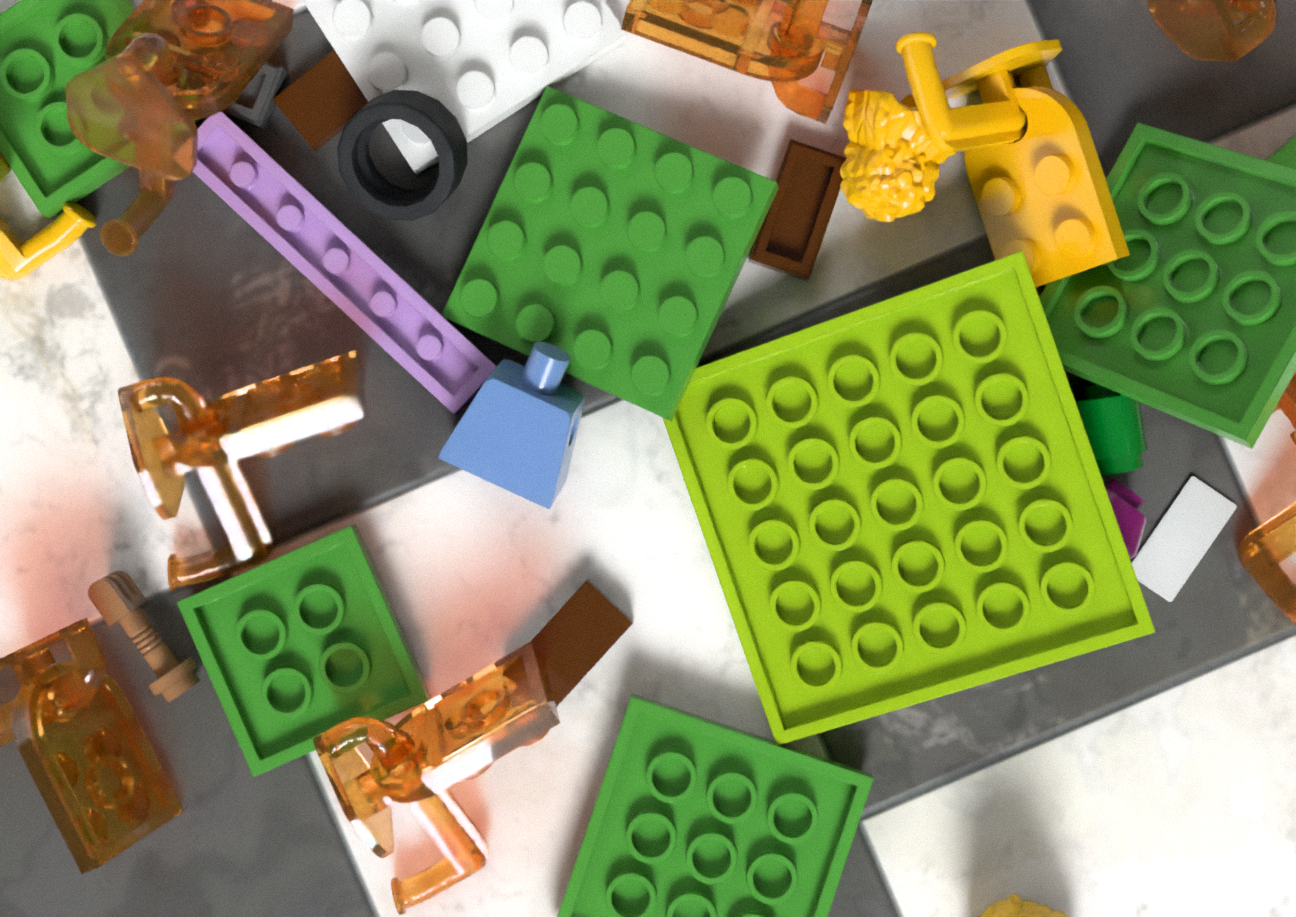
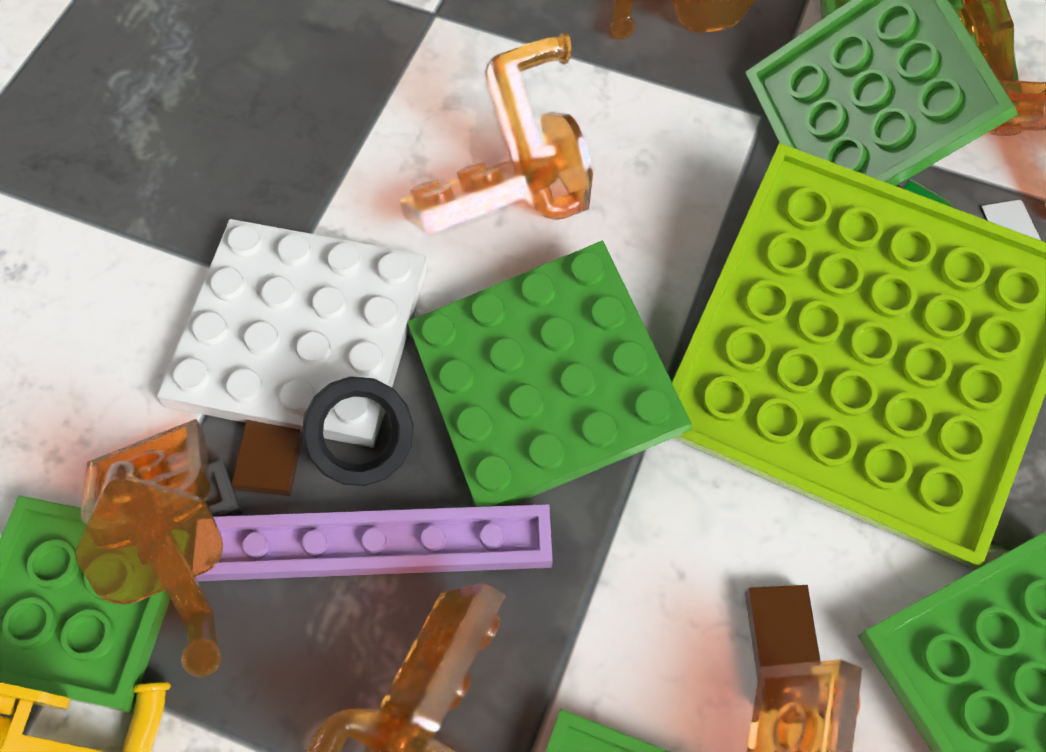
camera: 50 degrees left, 25 degrees down
medium blue torso [438,342,585,510] -> none
reddish brown tile [748,139,847,282] -> none
yellow hair [840,89,957,222] -> none
yellow plate [896,32,1130,288] -> none

